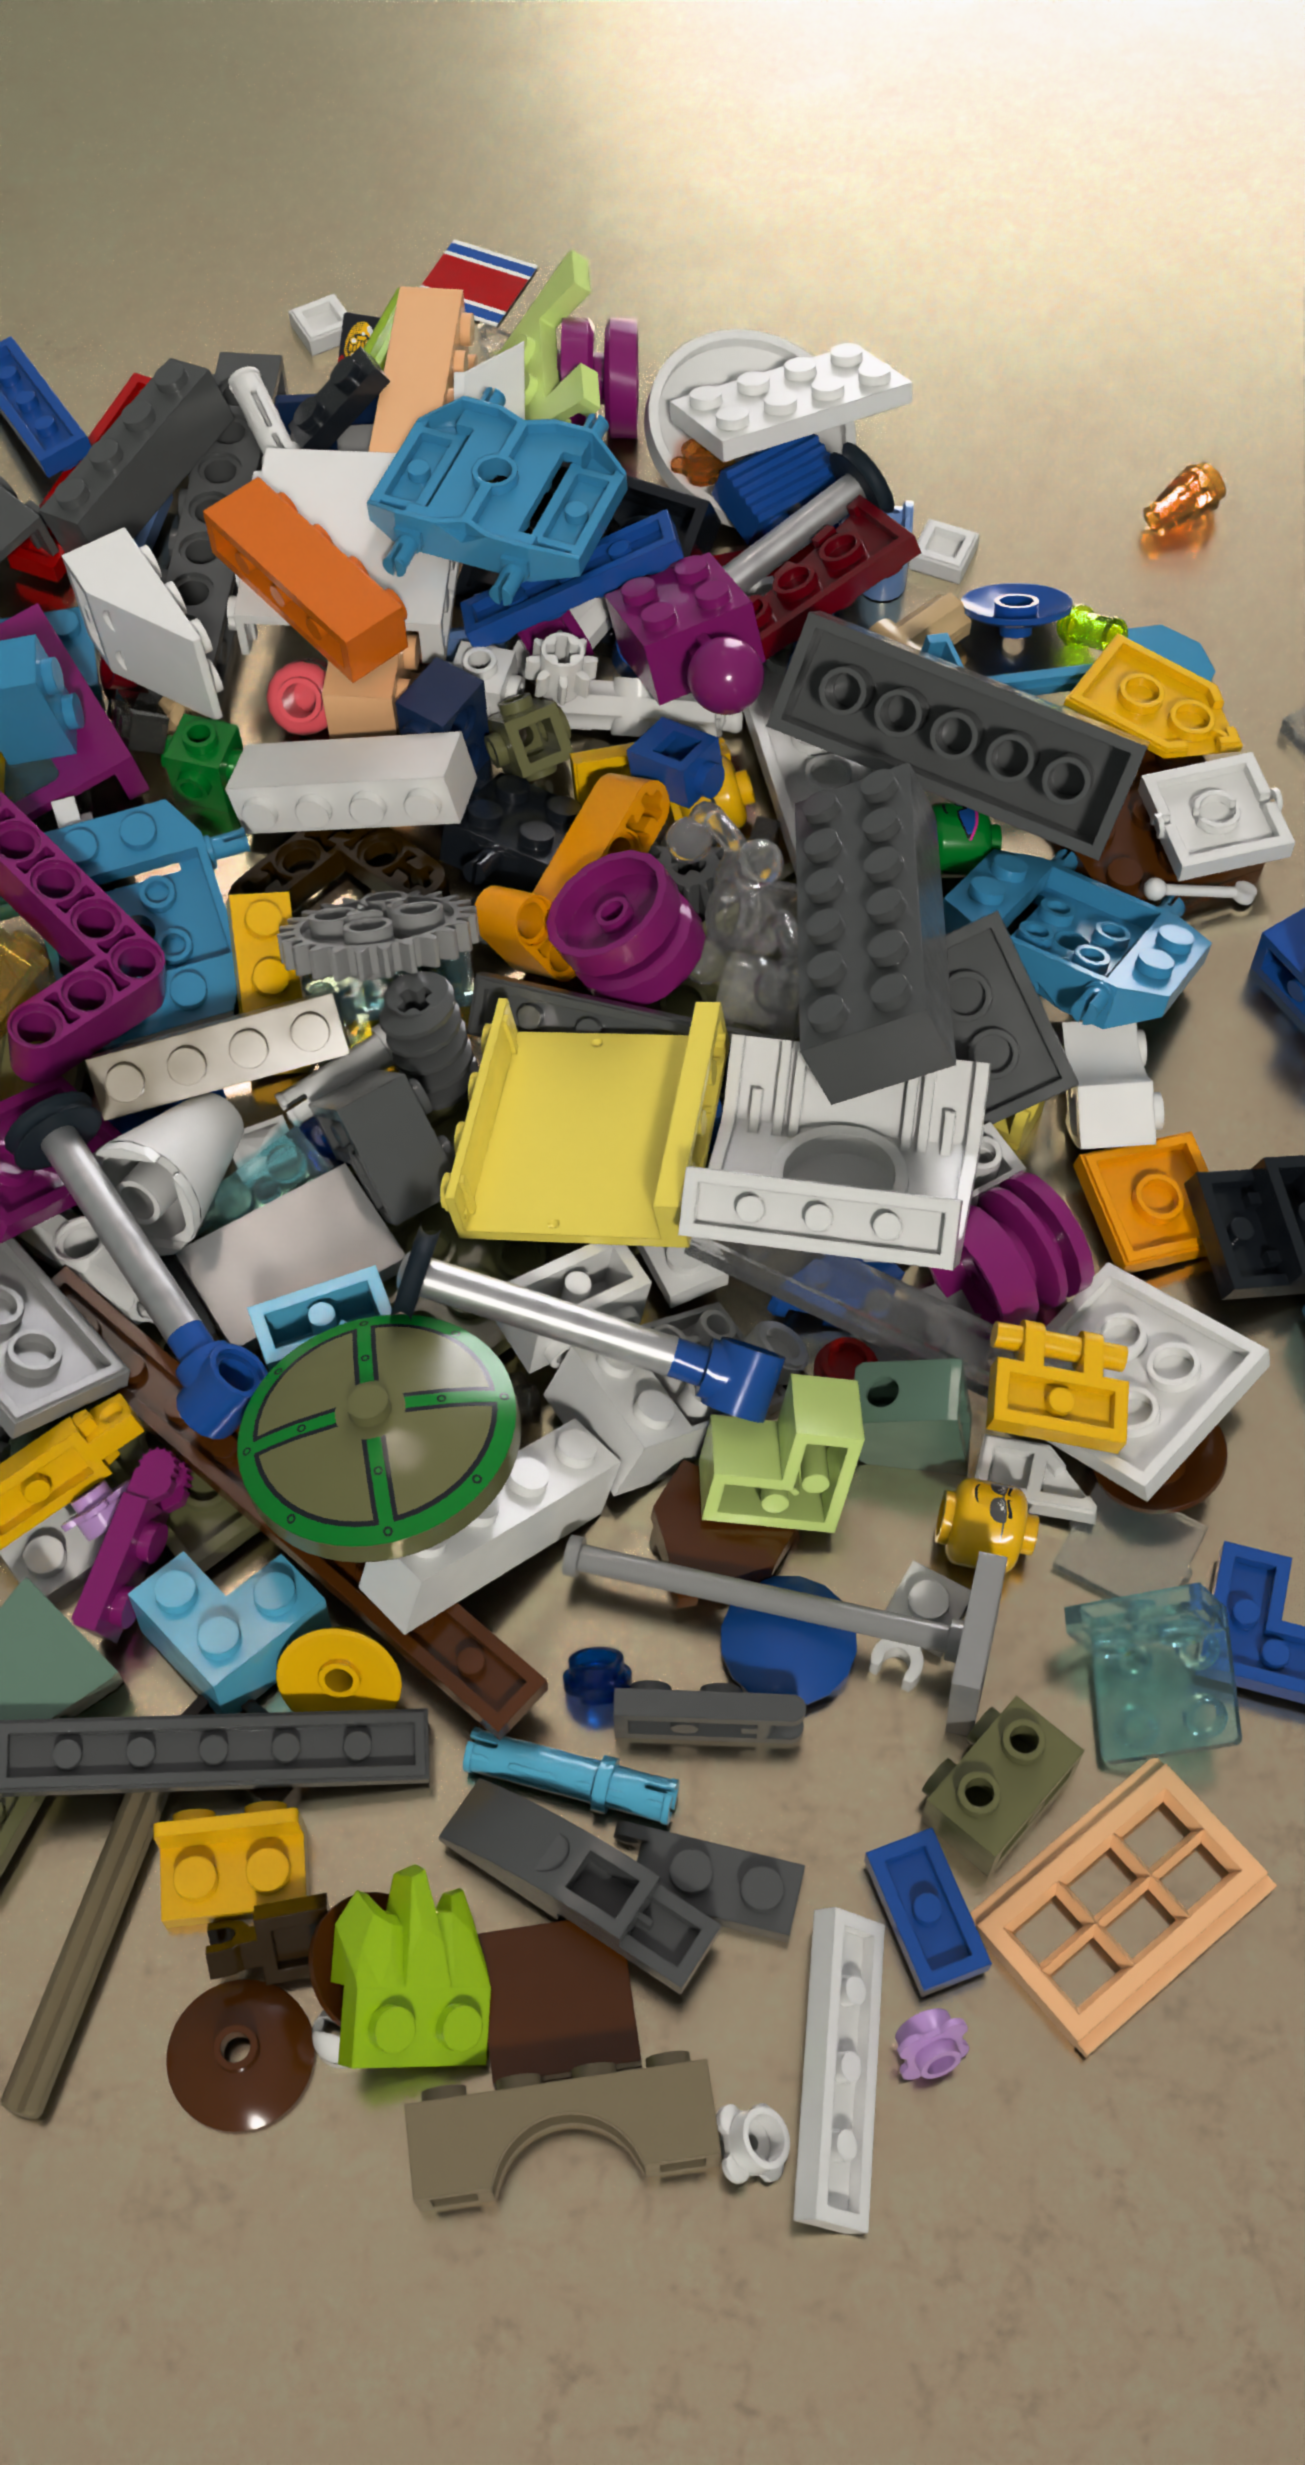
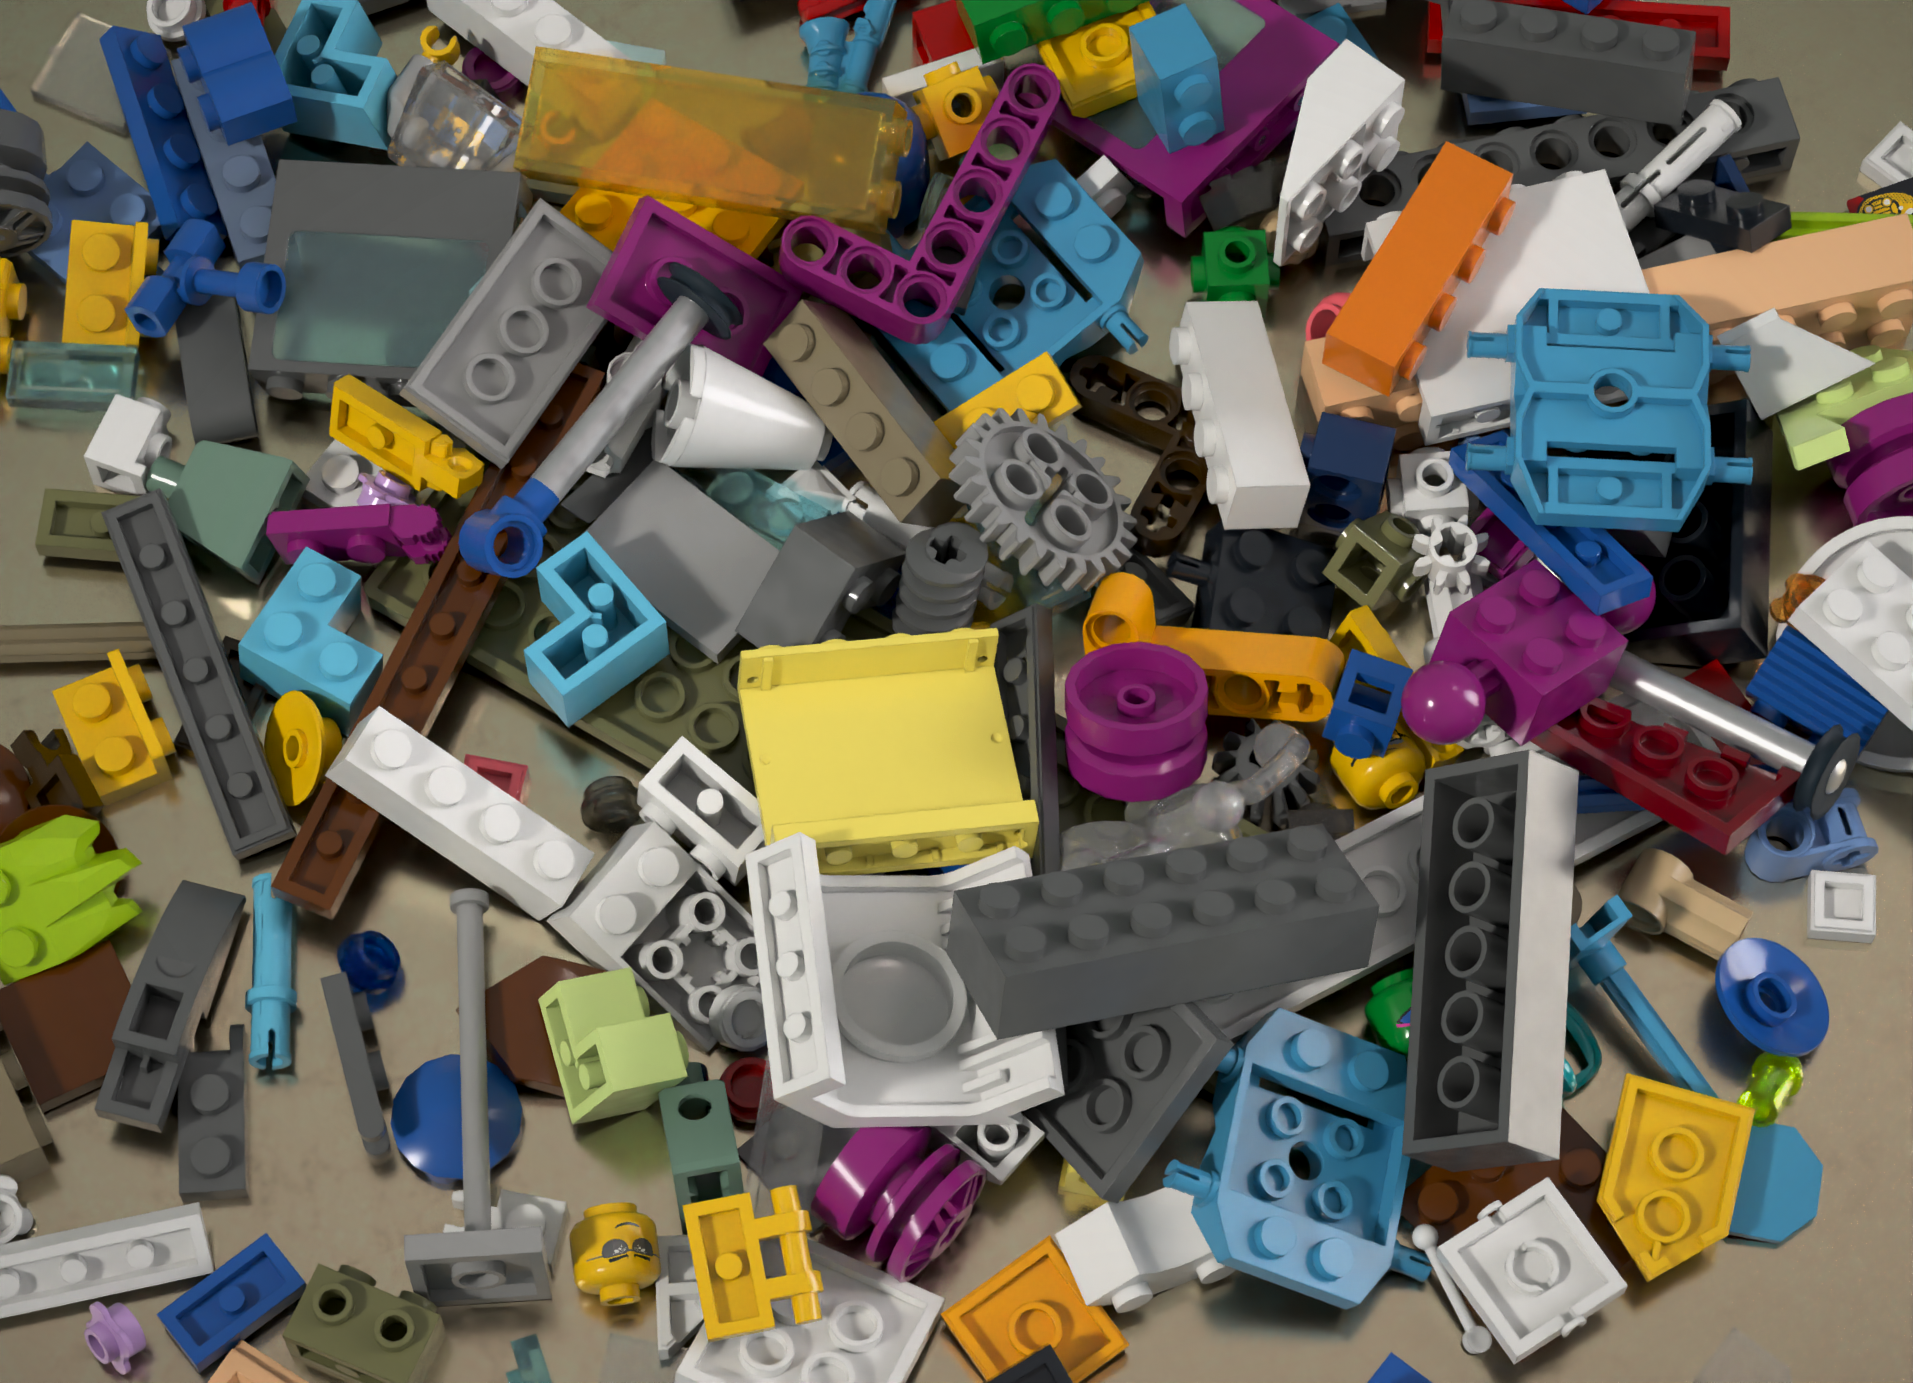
camera: 70 degrees right, 5 degrees up
olive dish [237,1314,521,1563] -> none
piece [390,1222,786,1423] -> none

